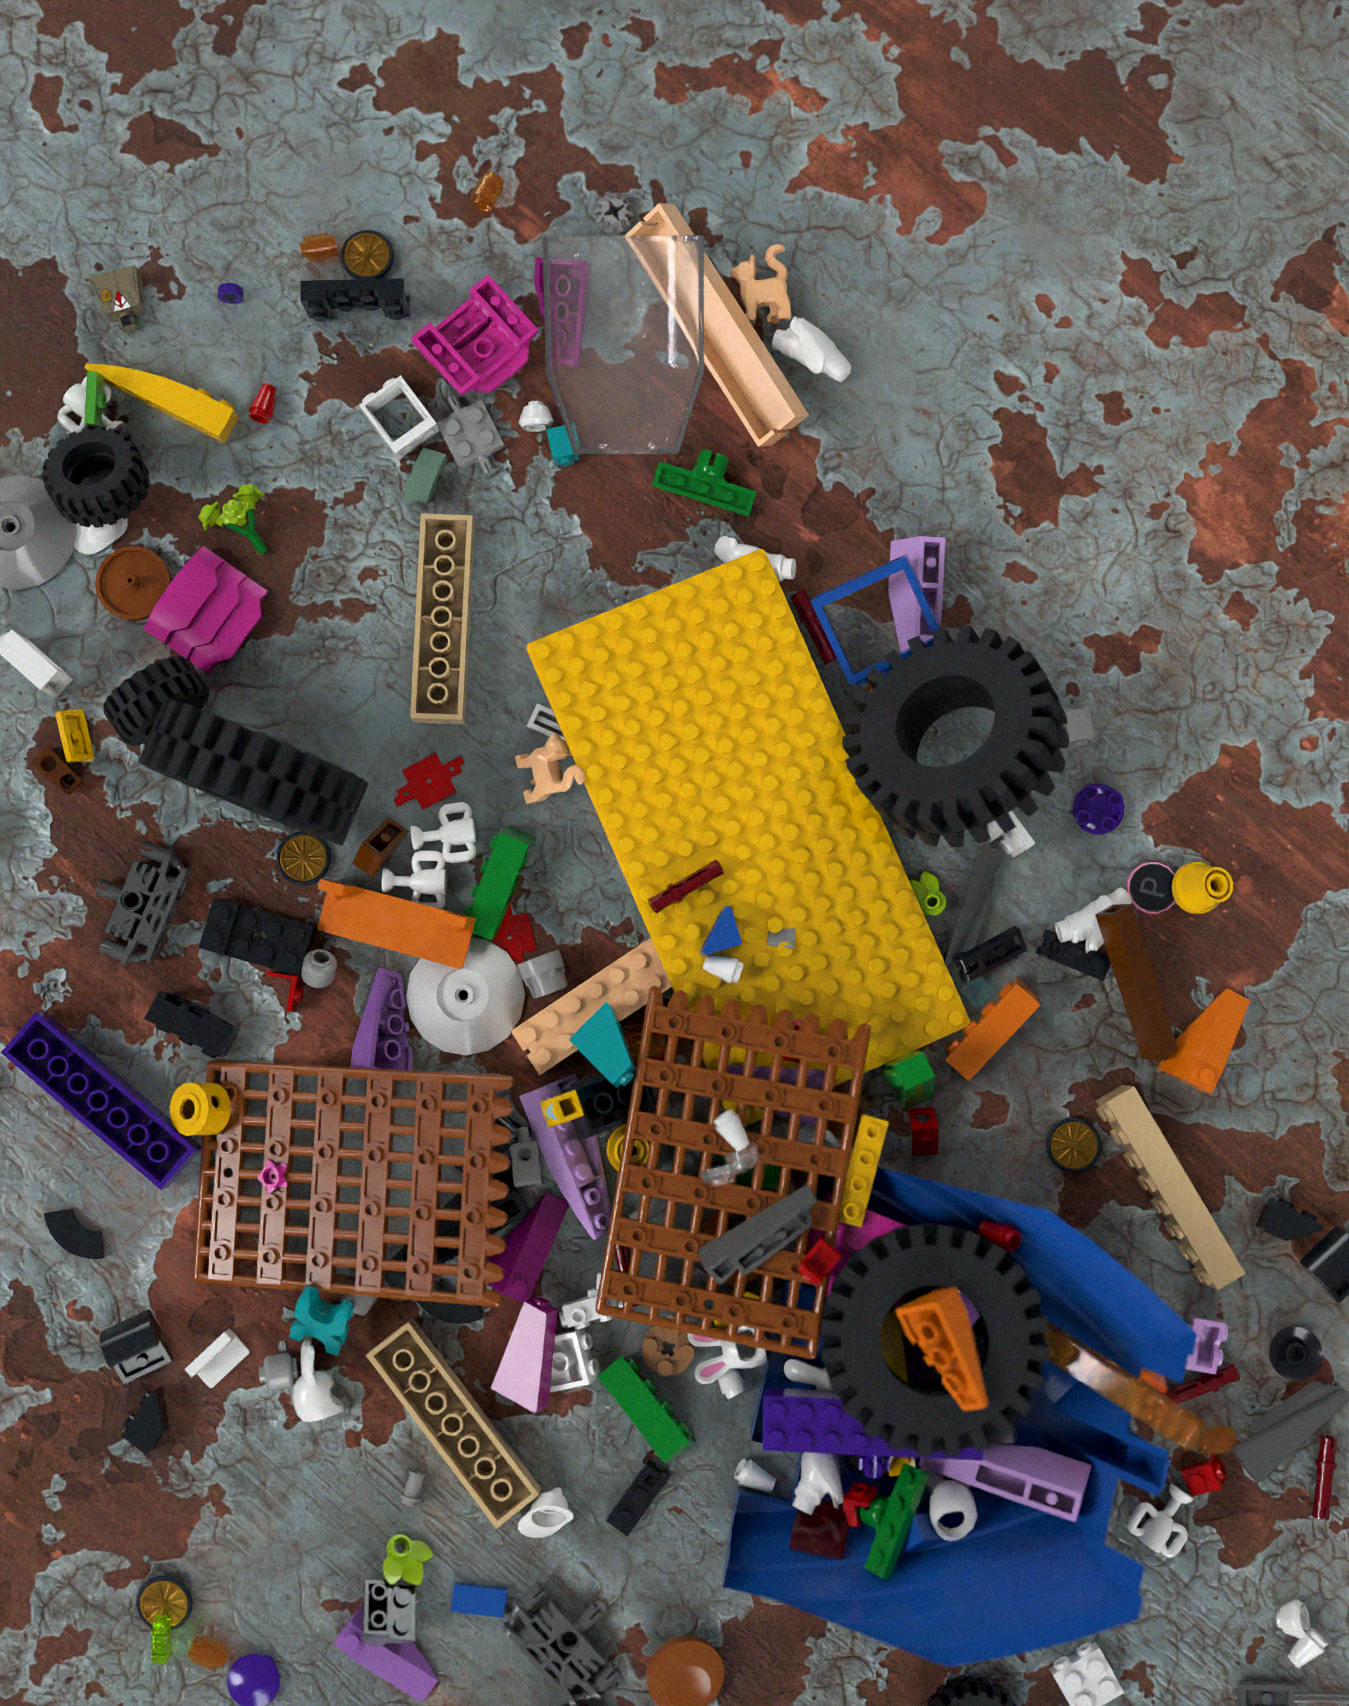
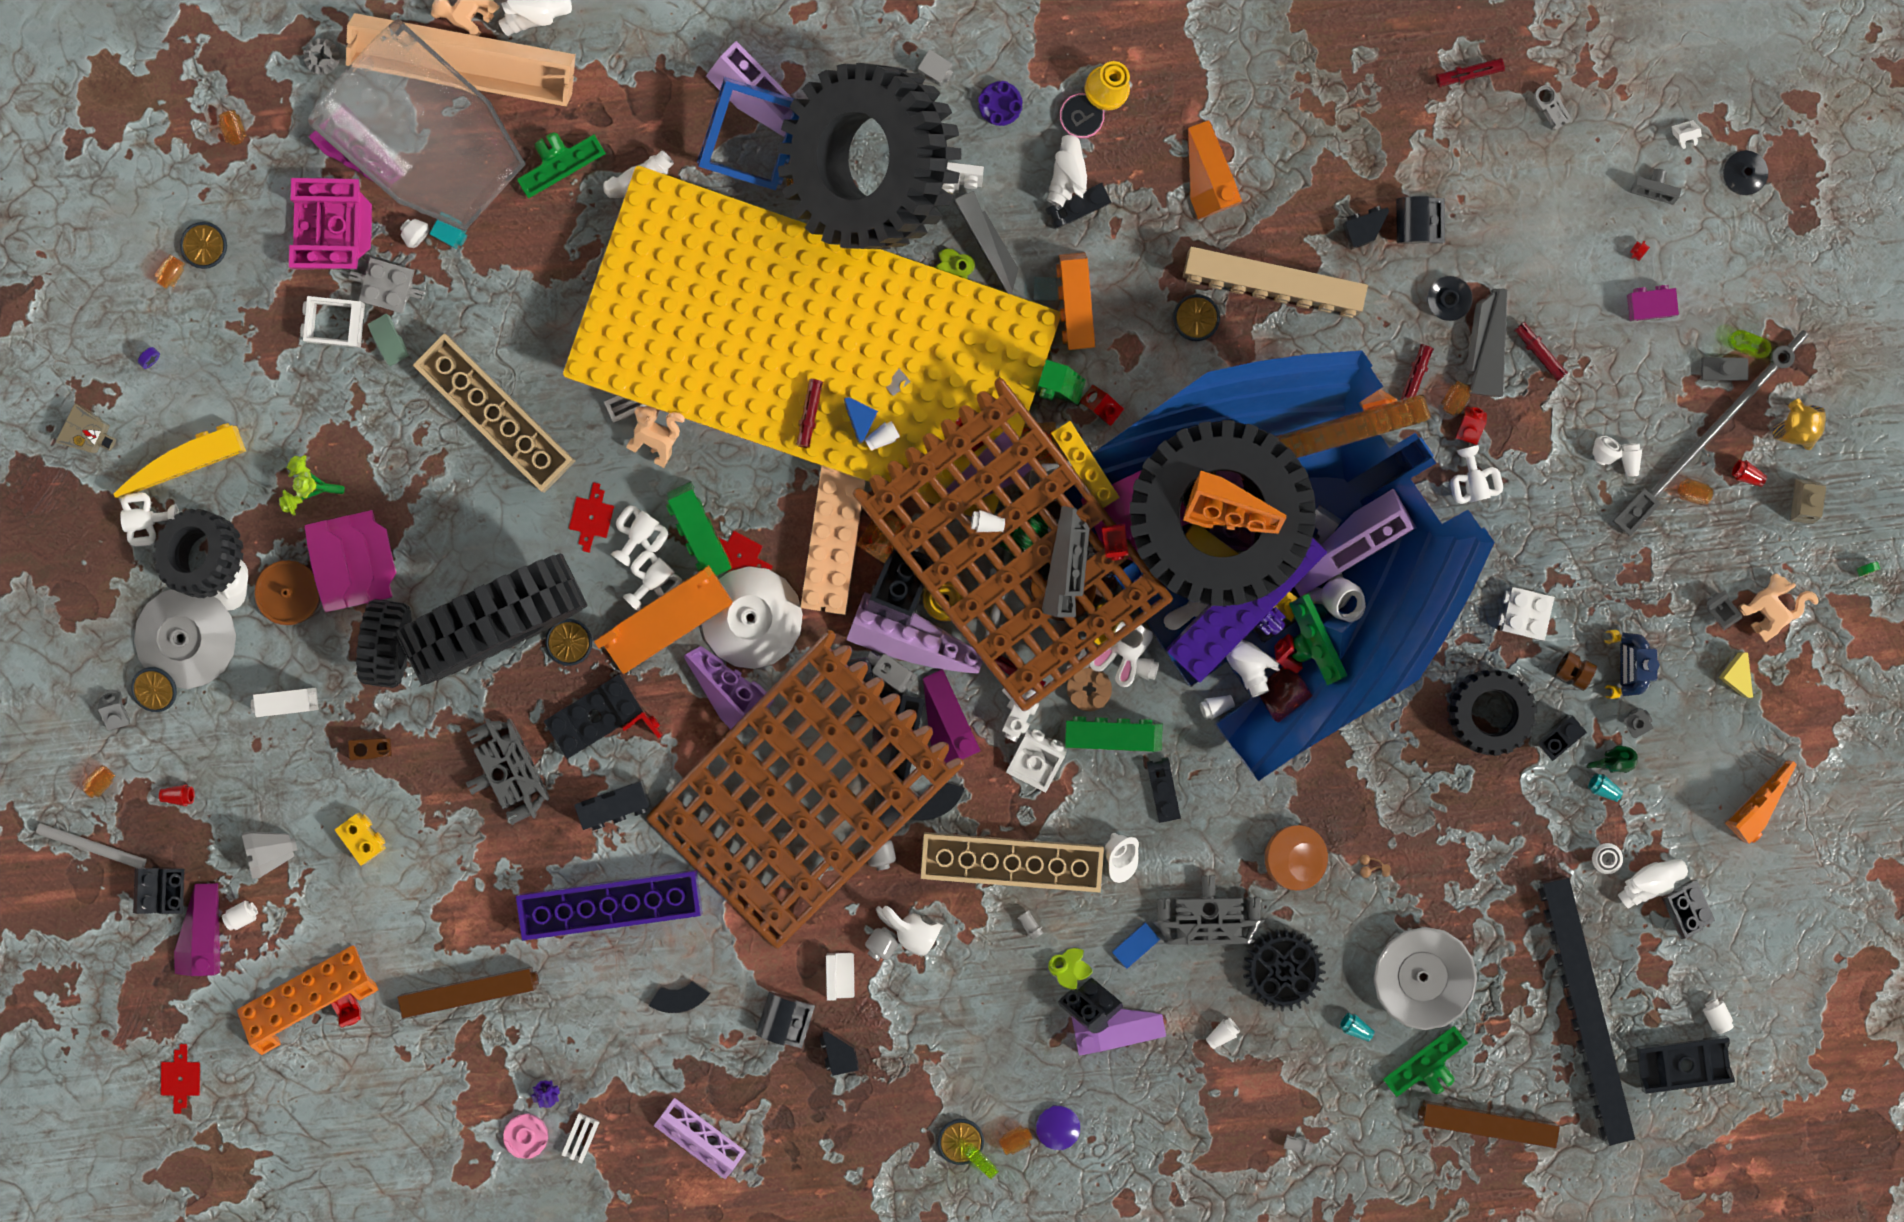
camera: 45 degrees left, 5 degrees up
yellow plate [55,709,95,763] -> none
bright green plate [84,371,106,428] -> none
yellow piece [170,1082,231,1136] -> none
red cone [248,384,277,424] -> none
dark pink plate [257,1159,288,1194] -> none
teal piece [289,1284,355,1357] -> none
black piece [300,278,410,322] -> none
light grey head [301,949,337,988] -> none
reddish brown slope [352,817,409,878] -> none
slope [491,1297,558,1413] -> none
light grey piece [517,949,567,998] -> none
yellow brick [539,1090,584,1127] -> none
teal slope [569,1002,636,1088] -> none
clear slope [701,1148,759,1186] -> none
dark red pin [790,589,837,665] -> none
black plate [953,926,1027,982] -> none
red cone [978,1220,1021,1252] -> none
reddish brown brick [1095,904,1178,1062] -> none
lavender cylinder [1185,1317,1228,1374] -> none

